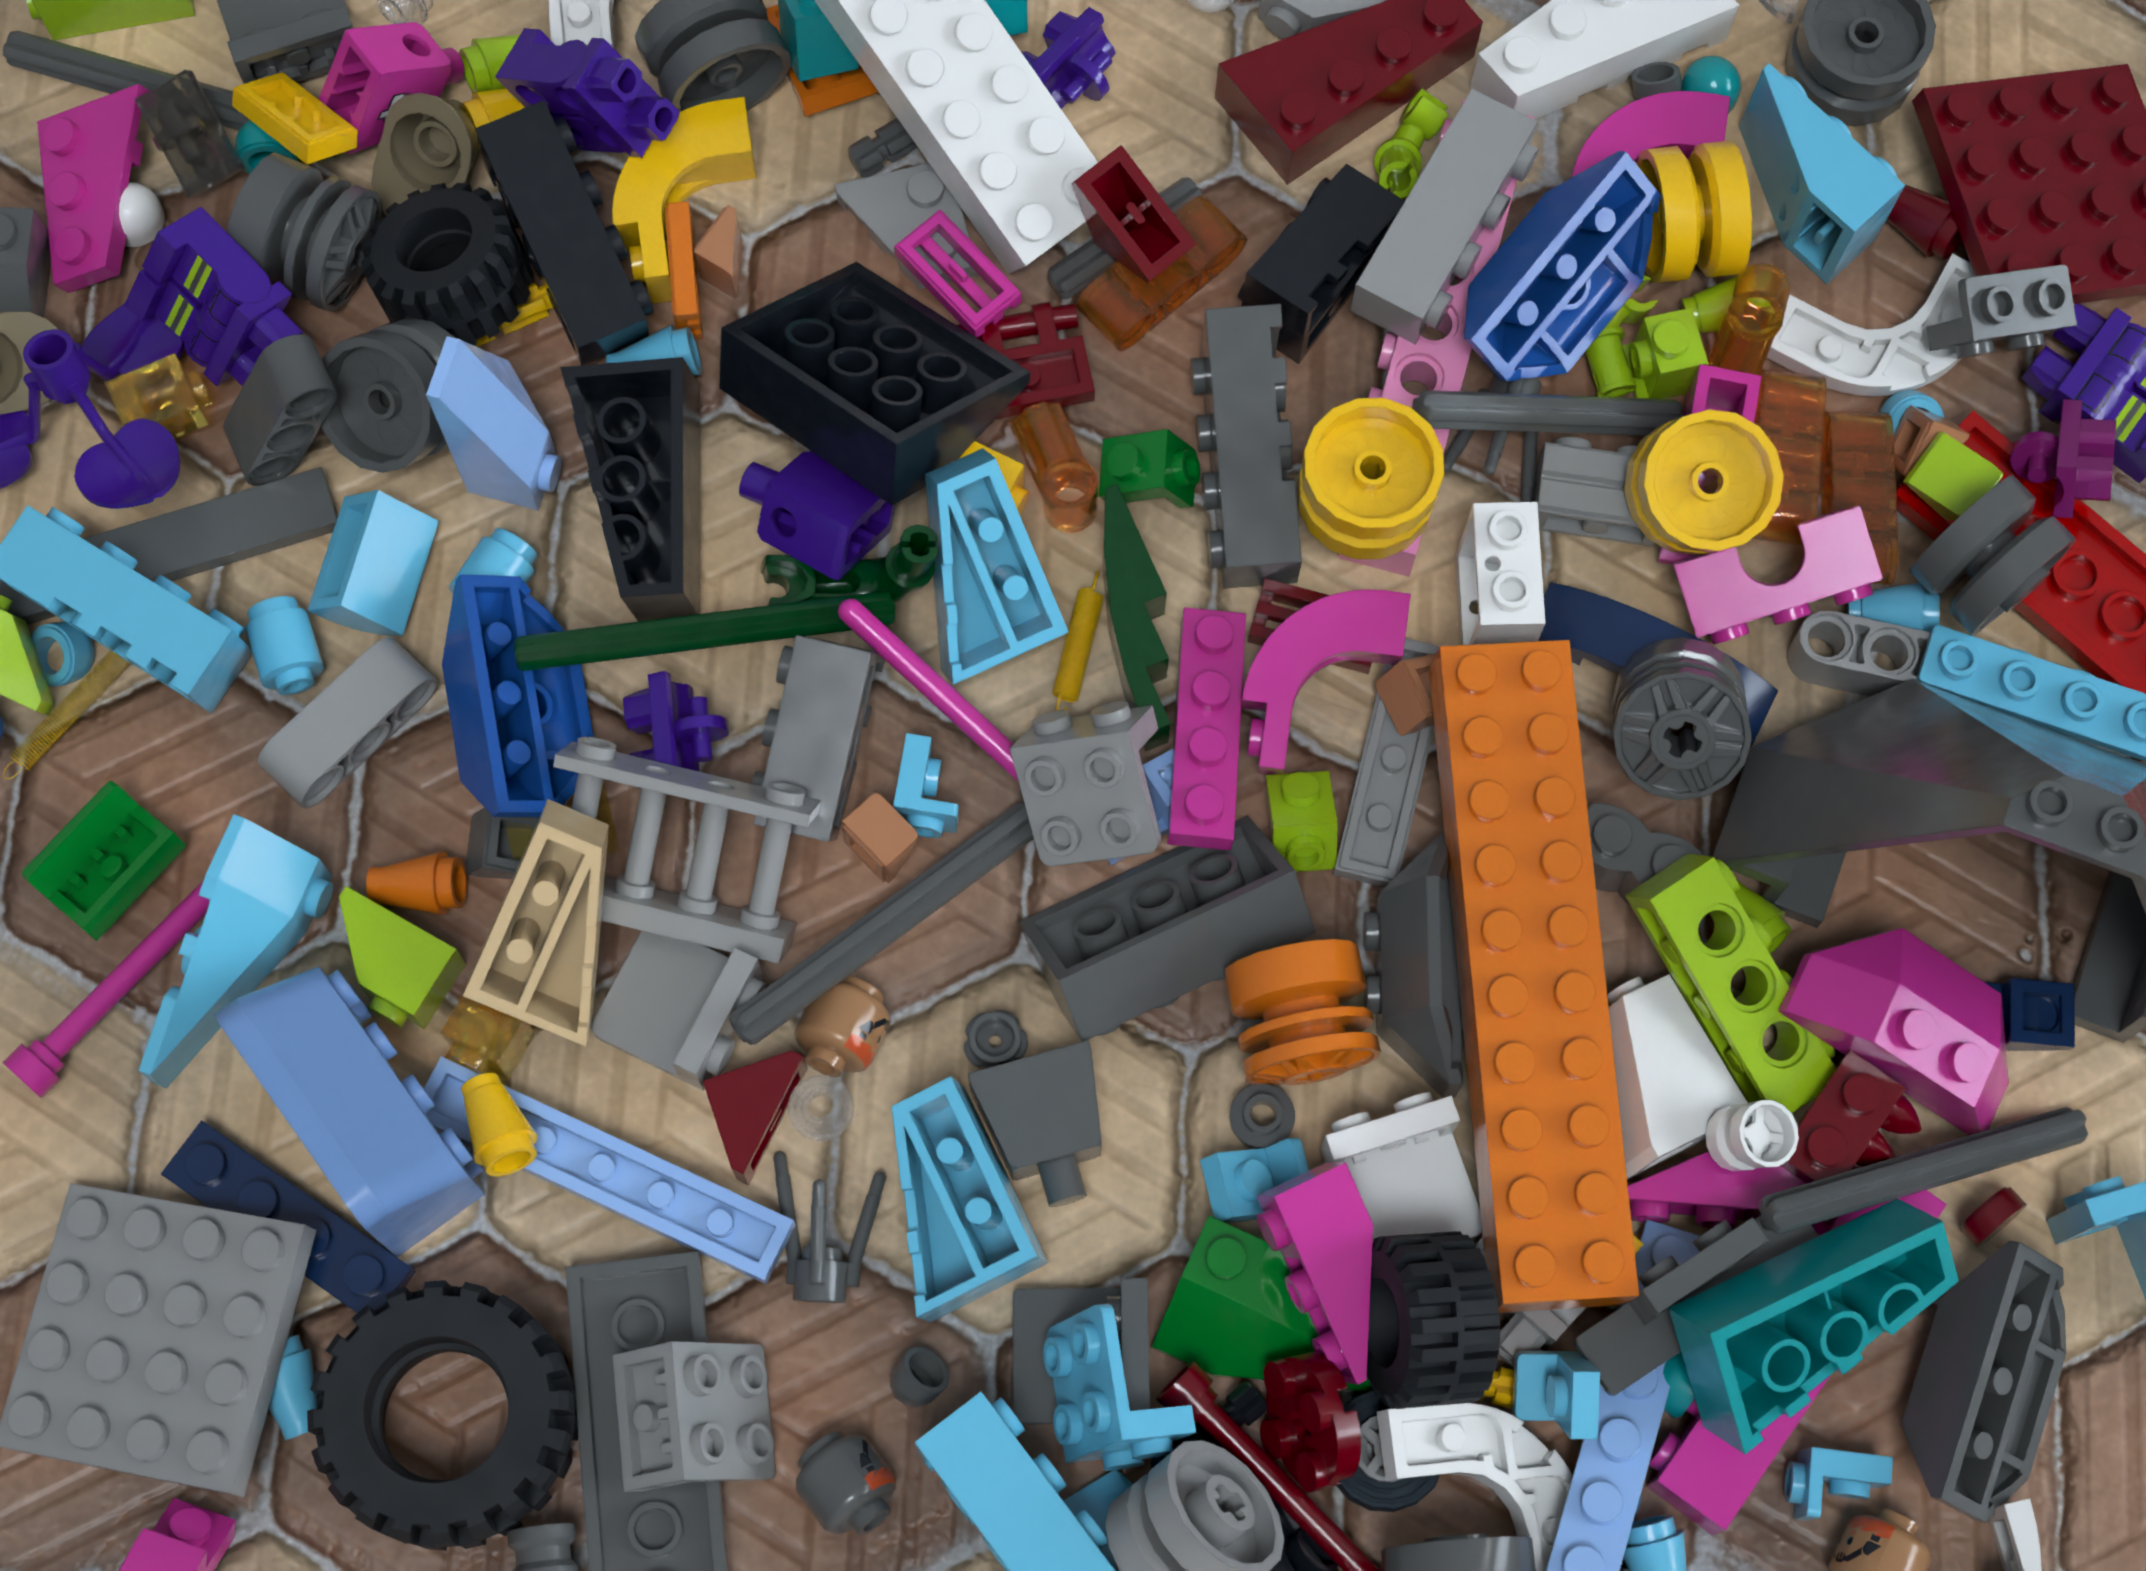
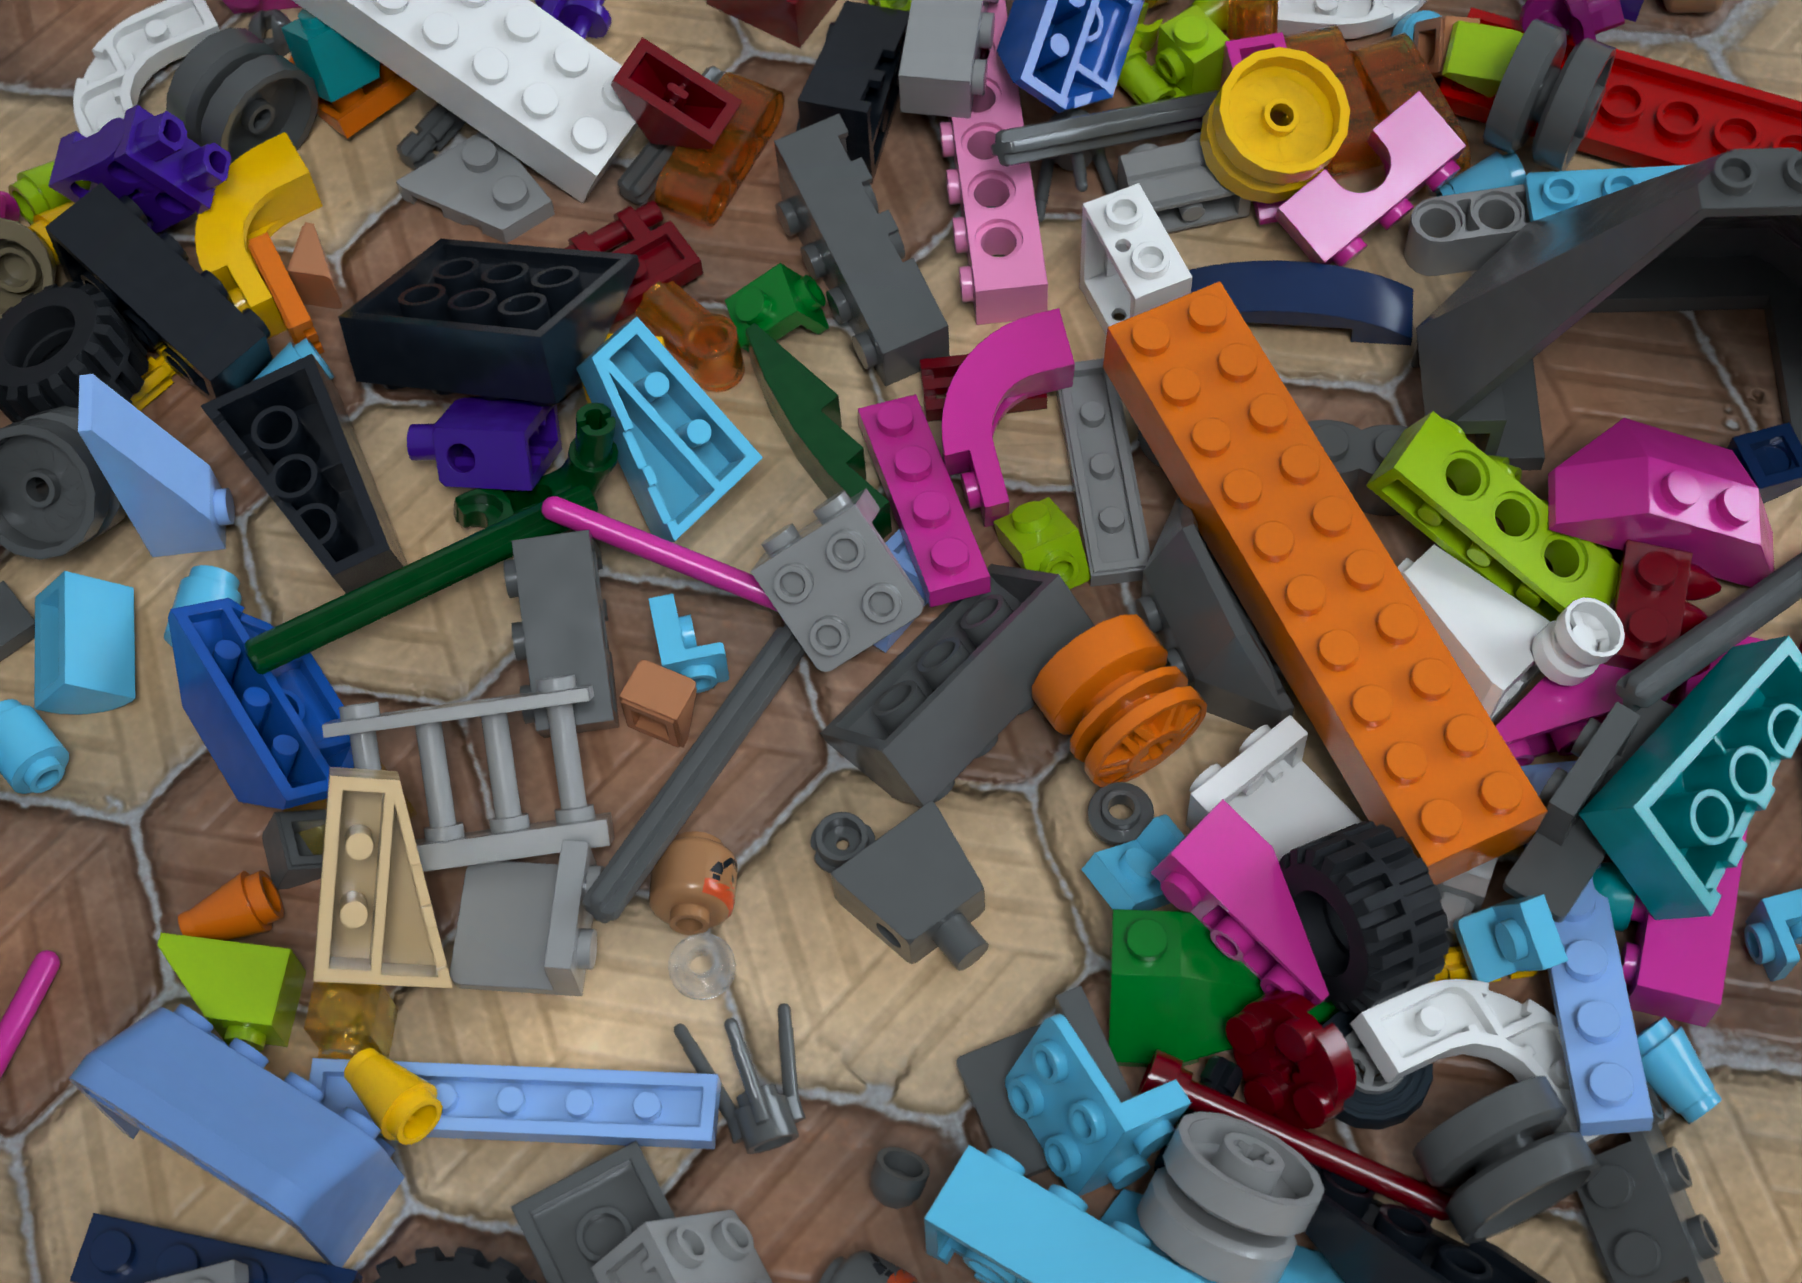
camera: 15 degrees left, 10 degrees down
medium azure wedge [138,814,333,1088] -> none
light grey beam [257,637,438,809] -> none
dark purple hips [623,671,729,799] -> none
dark red slope [703,1050,807,1186] -> none
medium azure wedge [891,1076,1049,1322] -> none
dark pink tile [894,209,1022,338] -> none
yellow piece [1052,570,1104,711] -> none
yellow wheel [1297,398,1444,559] -> none
nougat slope [1375,653,1436,736] -> none
dark grey wheel [1612,637,1752,801] -> none

